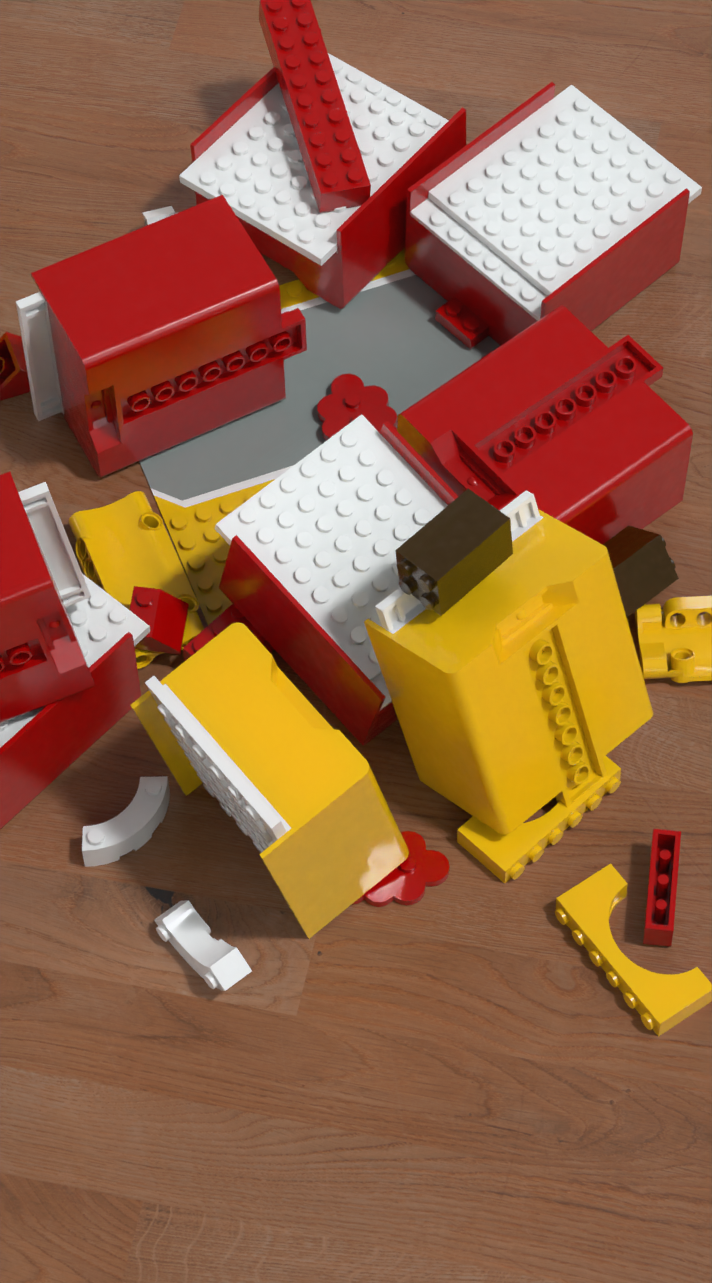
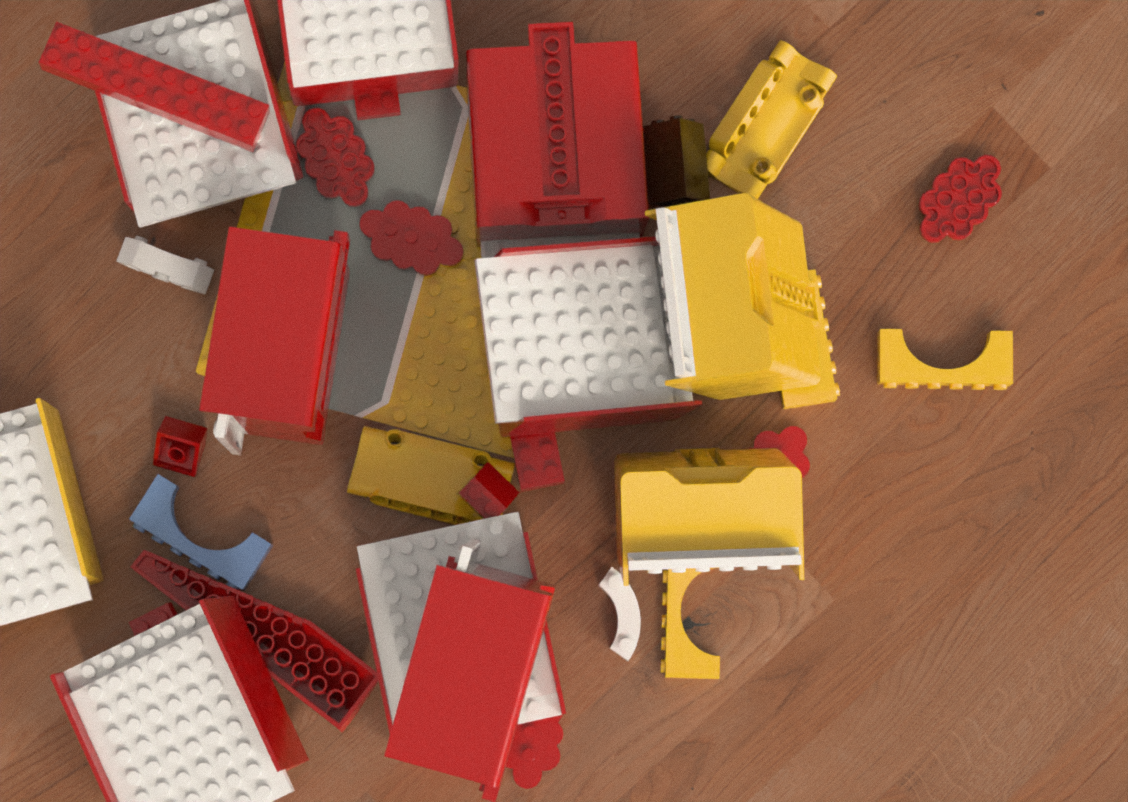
camera: 60 degrees left, 25 degrees up
white brick [154,900,252,991] -> none
dark brown brick [395,489,513,616] -> none
red brick [643,829,681,947] -> none
none -> red plate [296,108,375,207]
none -> yellow arch [660,567,720,679]

